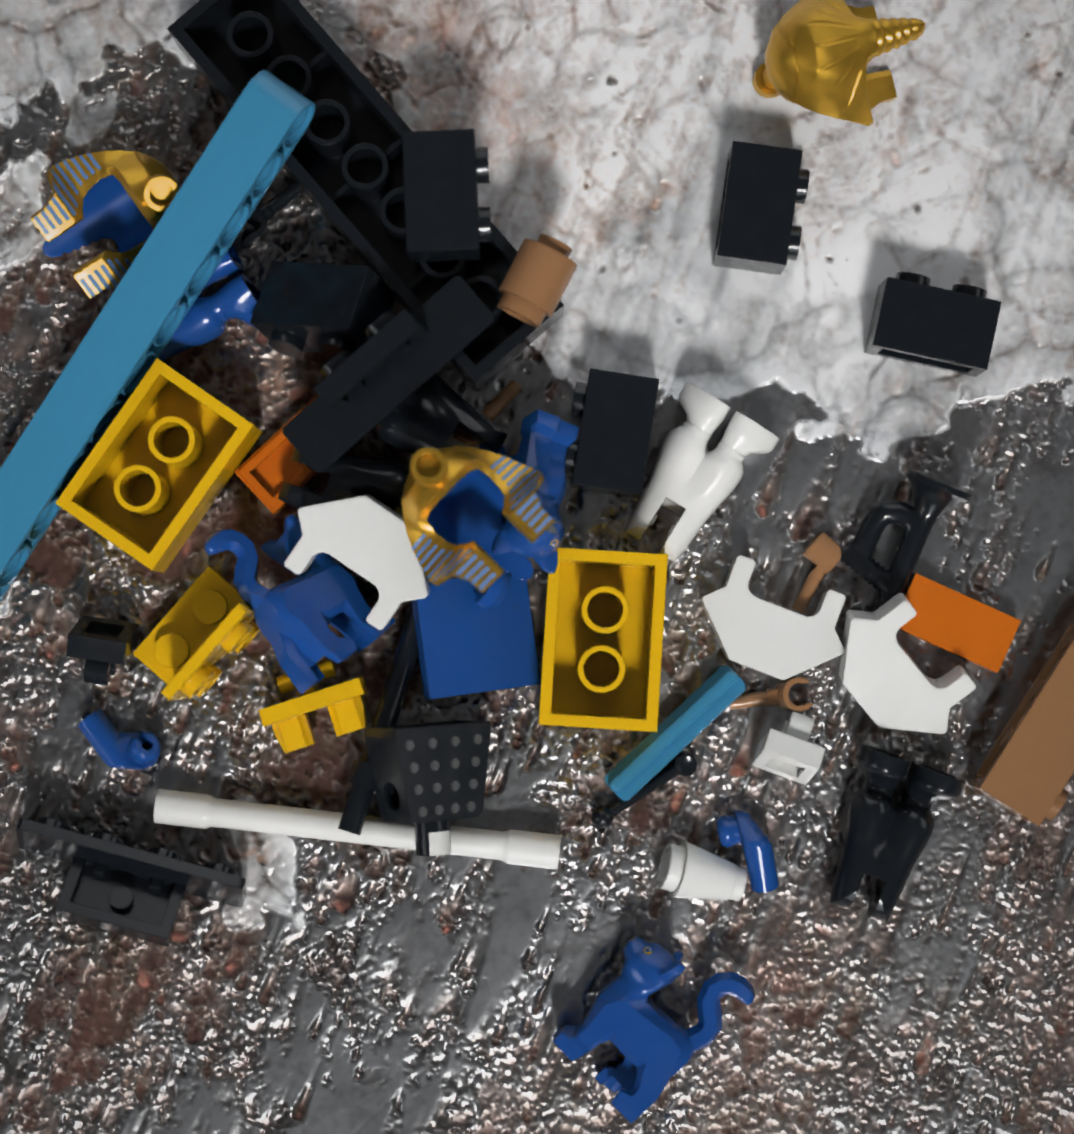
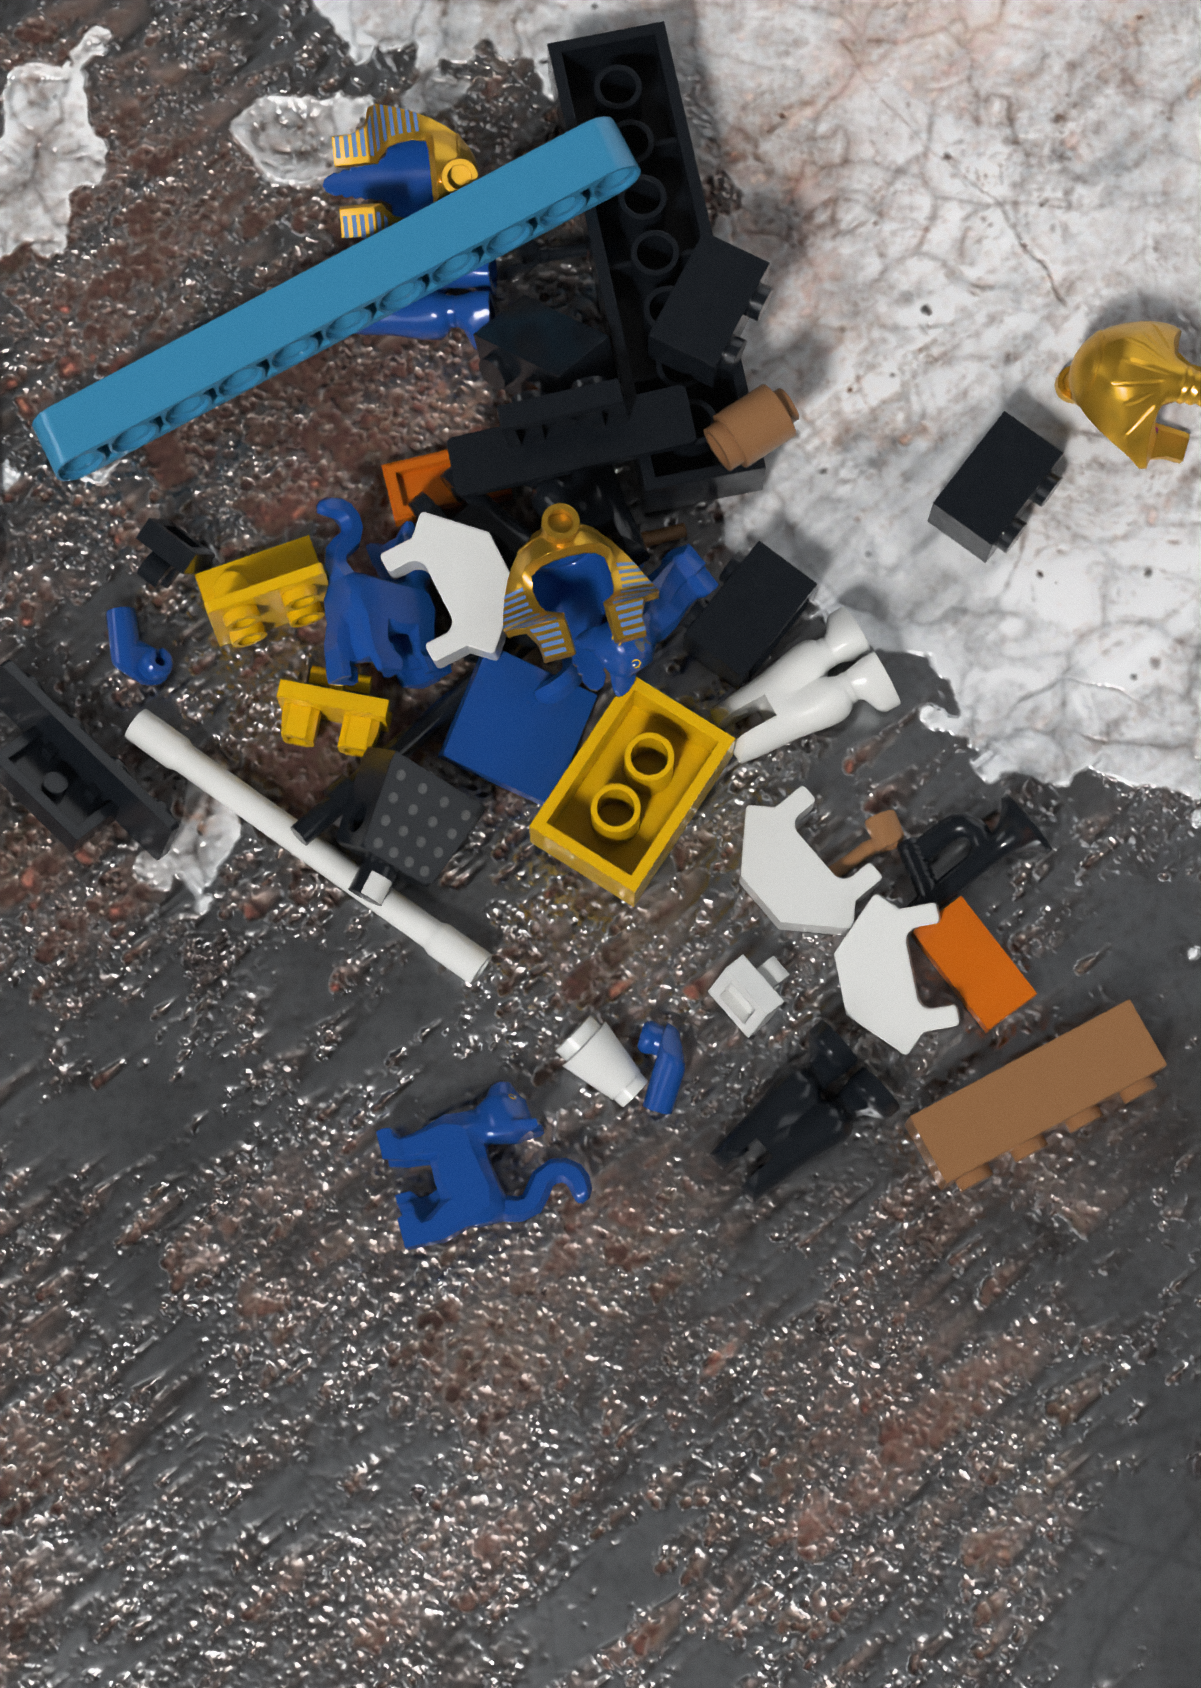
camera: 30 degrees right, 10 degrees down
yellow brick [55,358,262,573] -> none
black hinge [591,752,697,828] -> none
dark azure axle [604,665,746,801] -> none
medium nougat hand [730,677,813,712] -> none
black brick [864,272,1002,377] -> none

